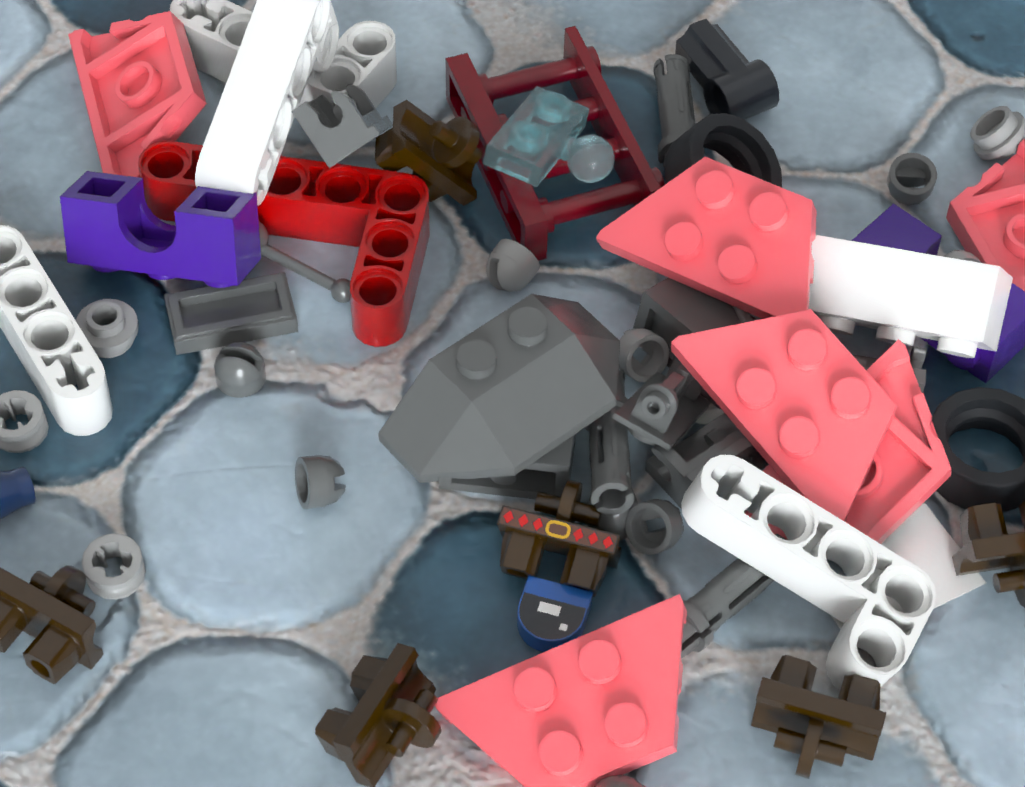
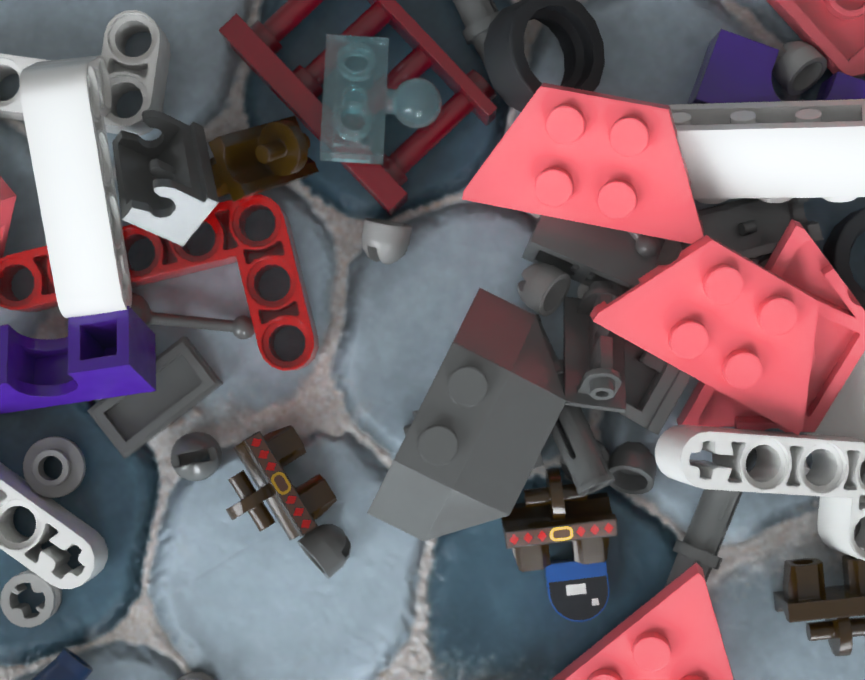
camera: 25 degrees left, 35 degrees up
none -> dark brown hips [226,425,337,540]

